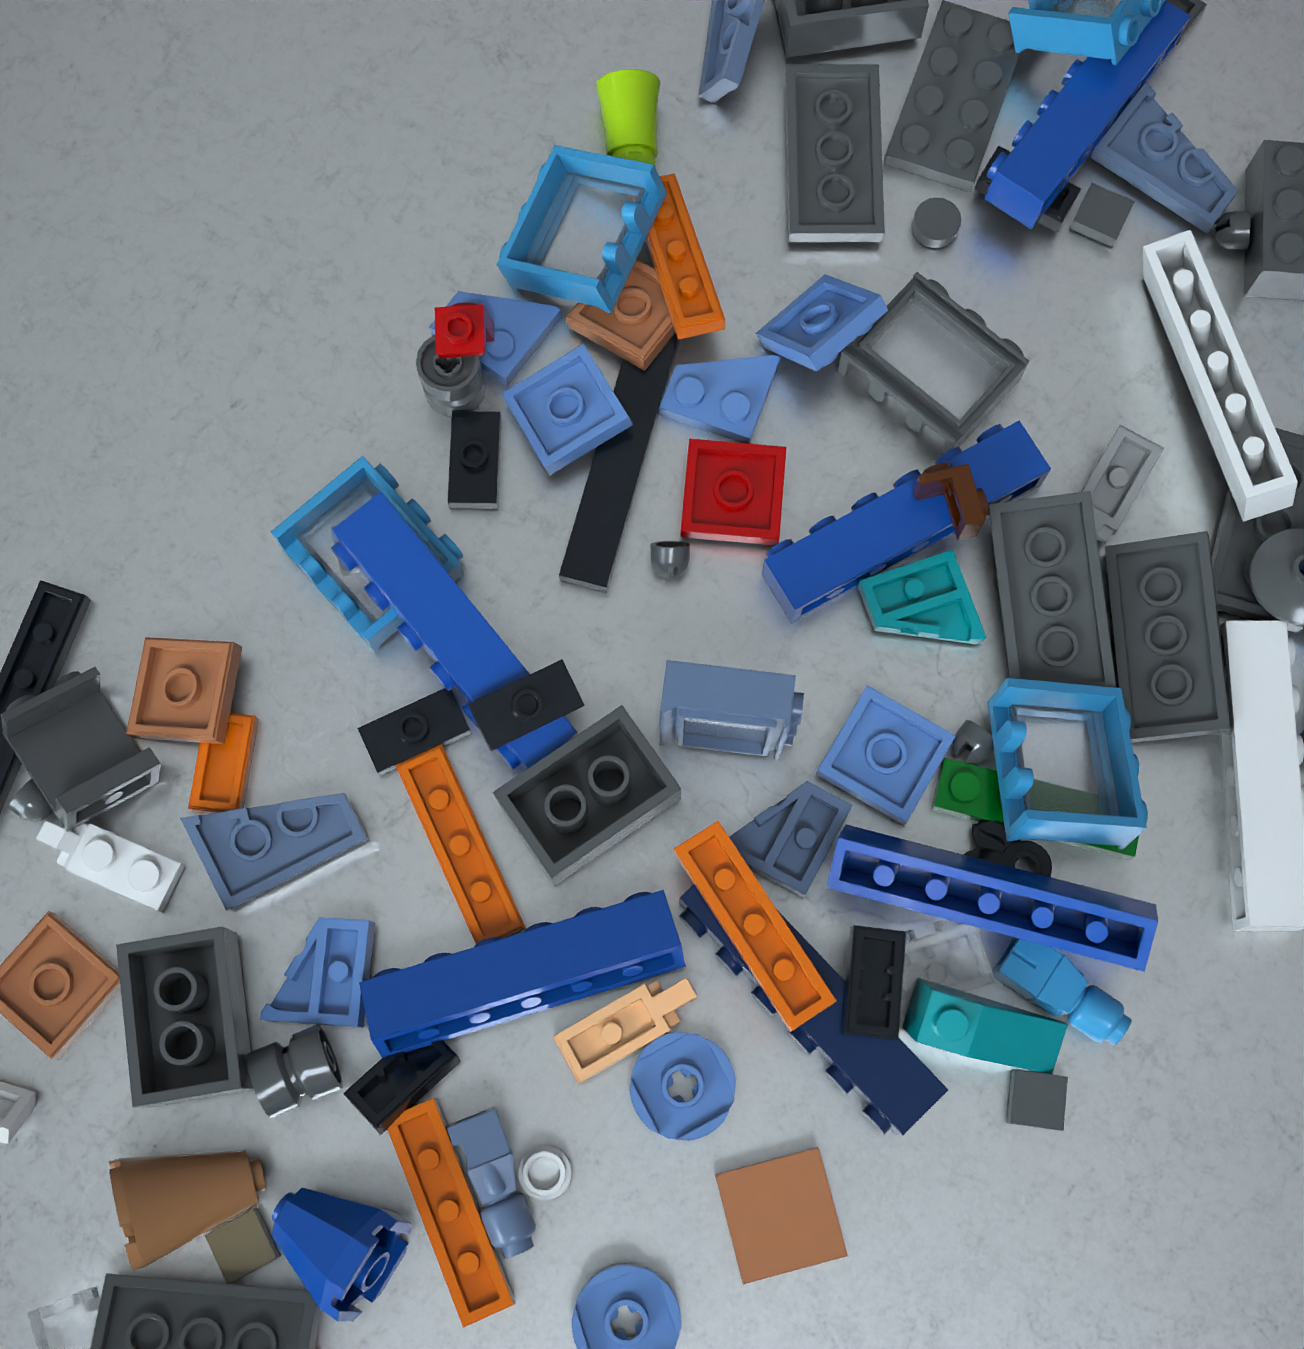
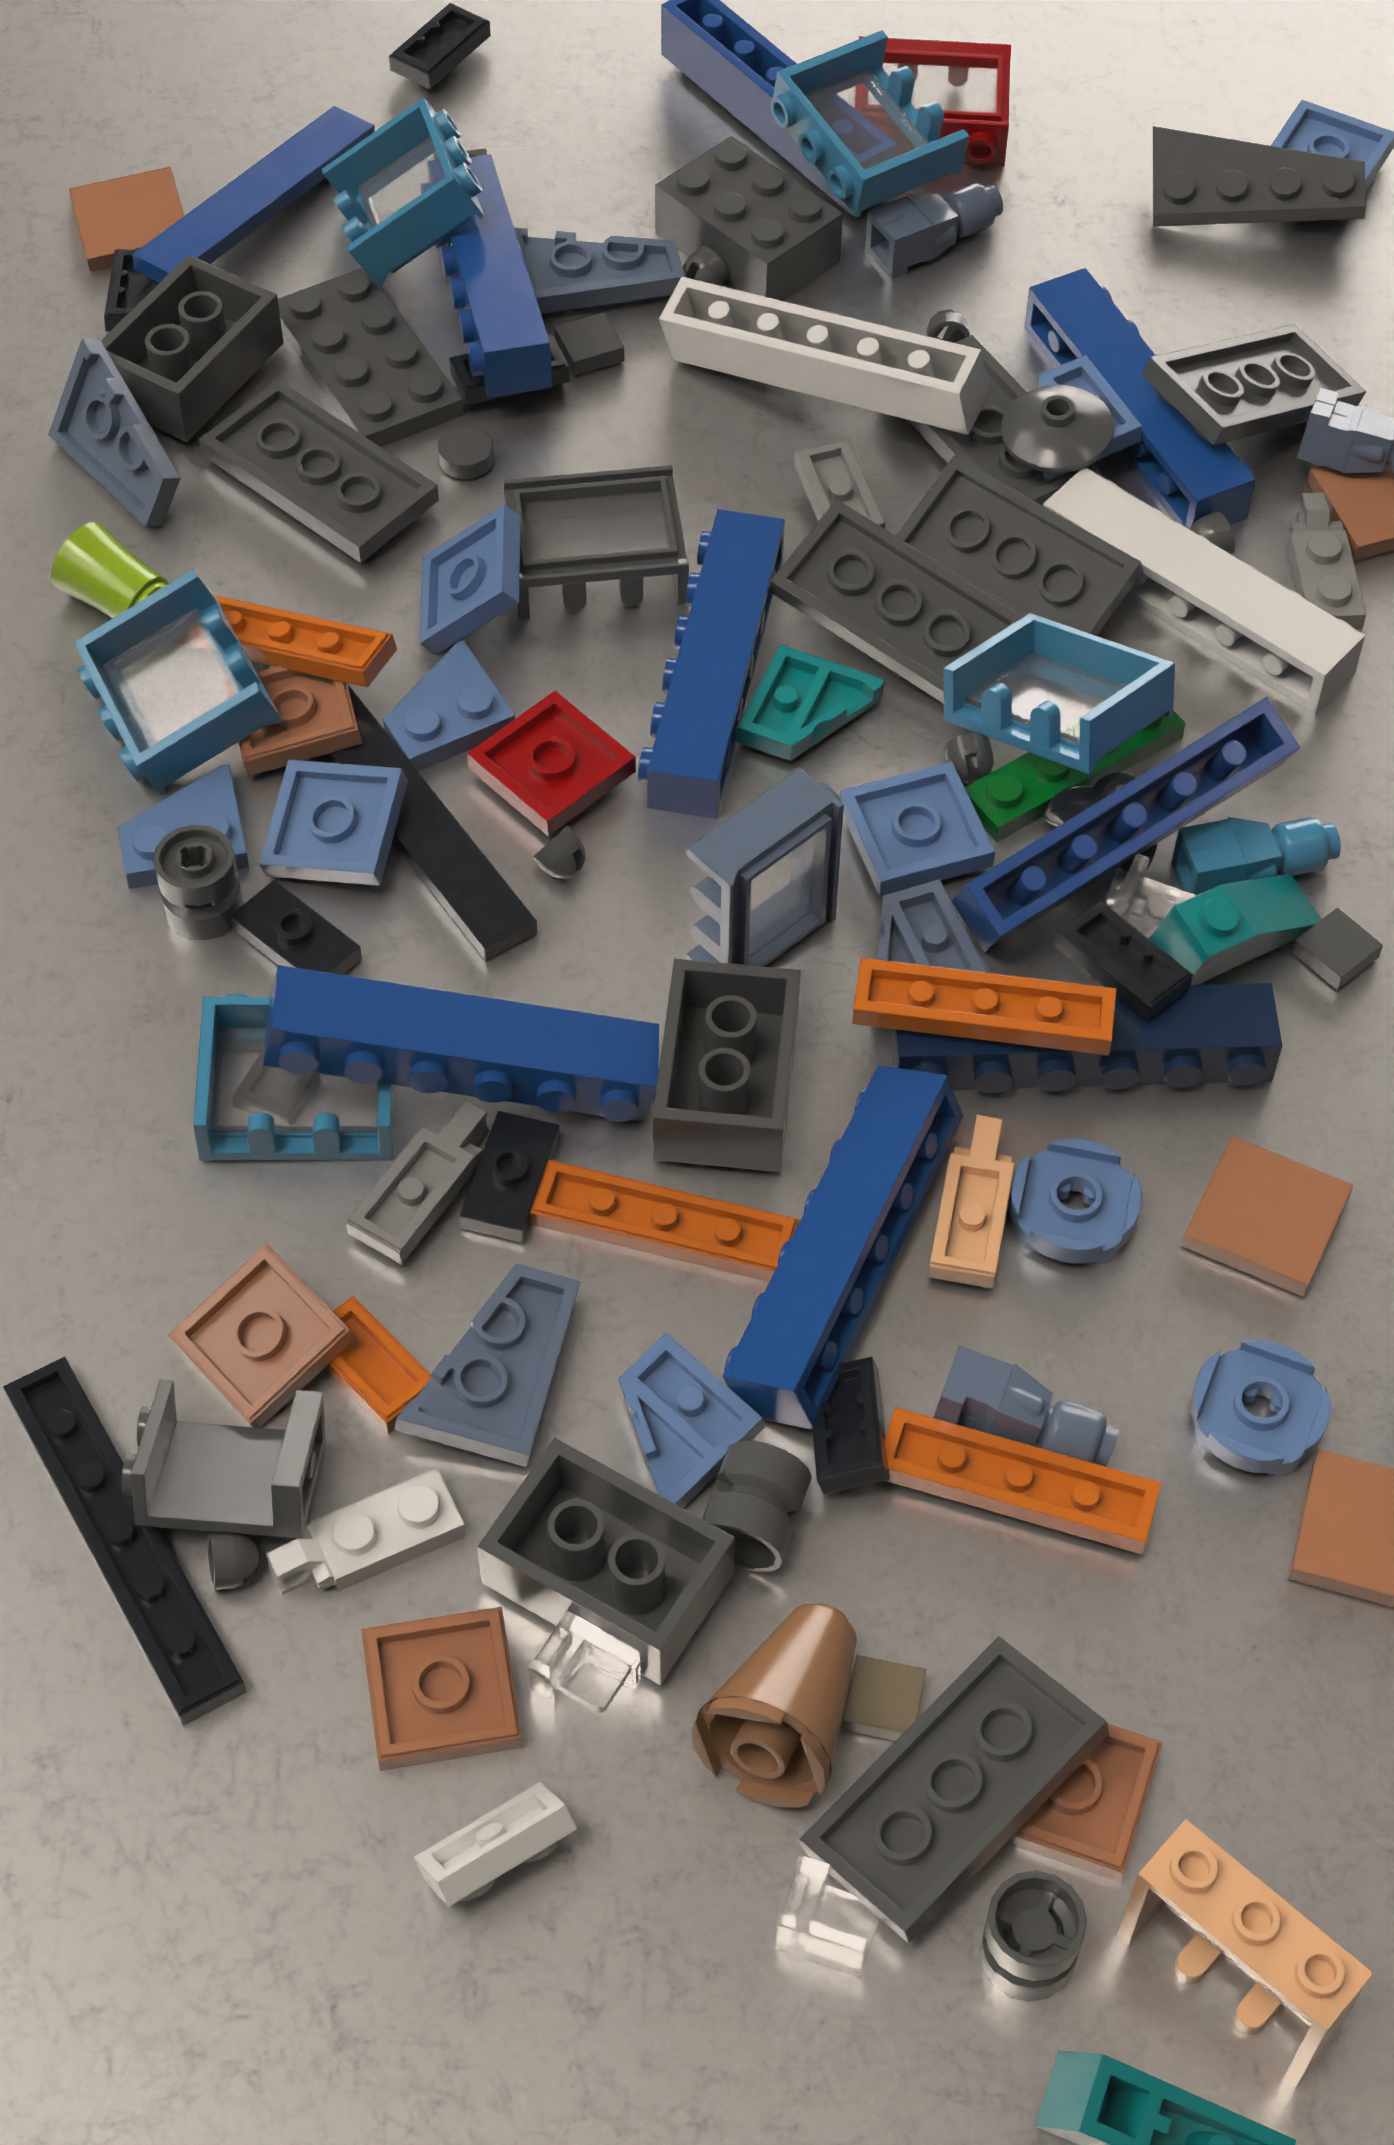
camera: 50 degrees left, 20 degrees down
blue cone [272,1188,413,1322] -> none
red bracket [434,302,495,358] -> none
black plate [468,659,585,751] -> none
white plate [518,1145,572,1201] -> none
reddish brown bracket [913,463,989,541] -> none
none -> light grey hinge [346,1100,490,1265]
none -> clear panel [528,1610,641,1713]

